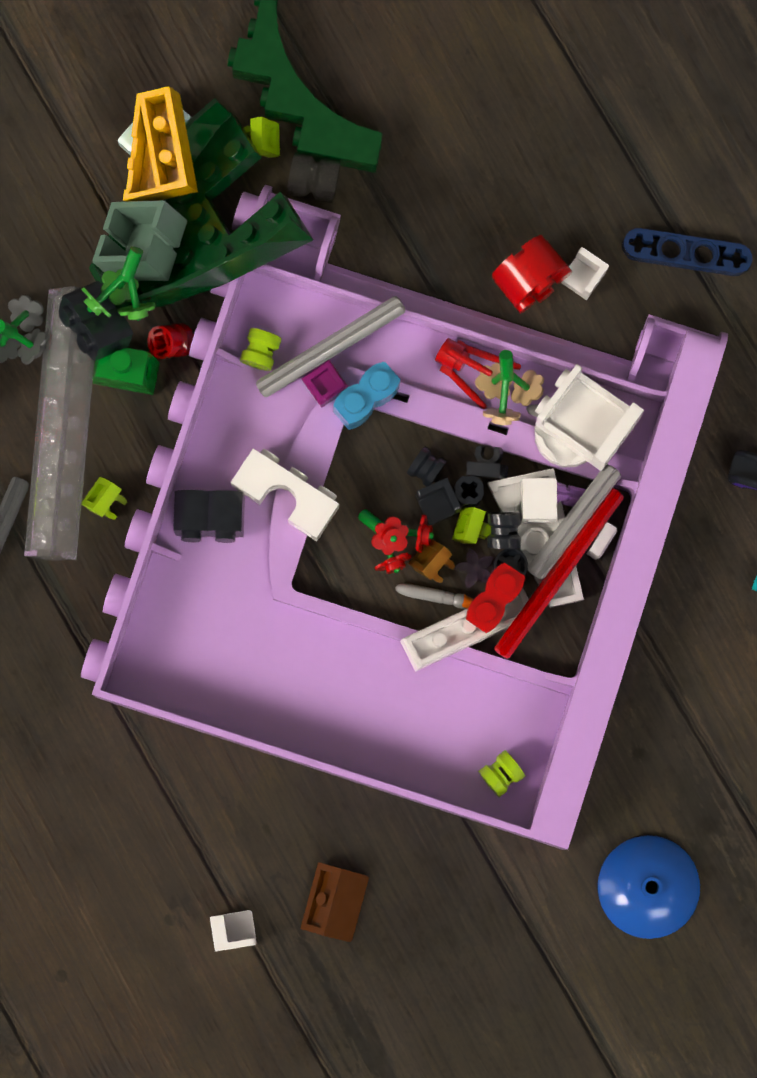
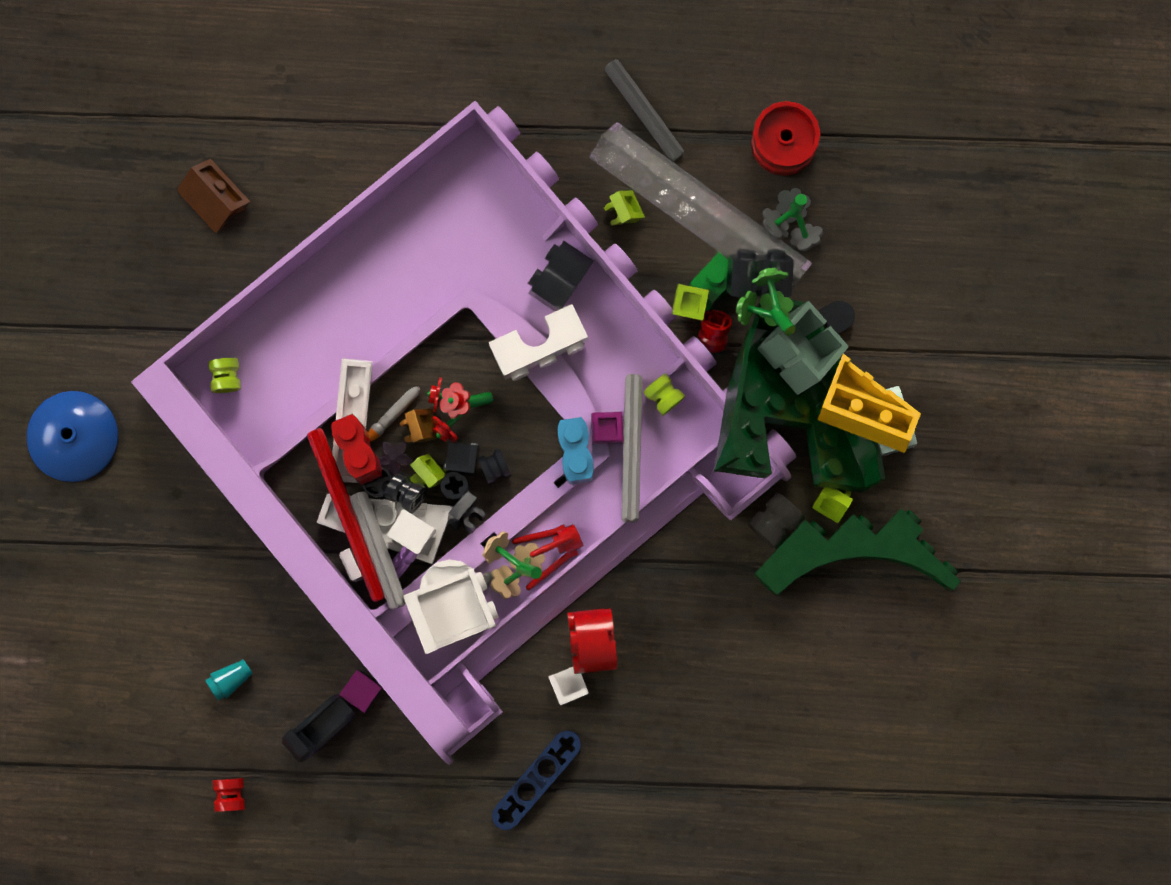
camera: 135 degrees right, 0 degrees up
white panel [210,910,257,951] -> none
none -> magenta tile [339,670,382,713]
none -> lime tile [672,284,709,320]
none -> black tile [818,301,855,335]

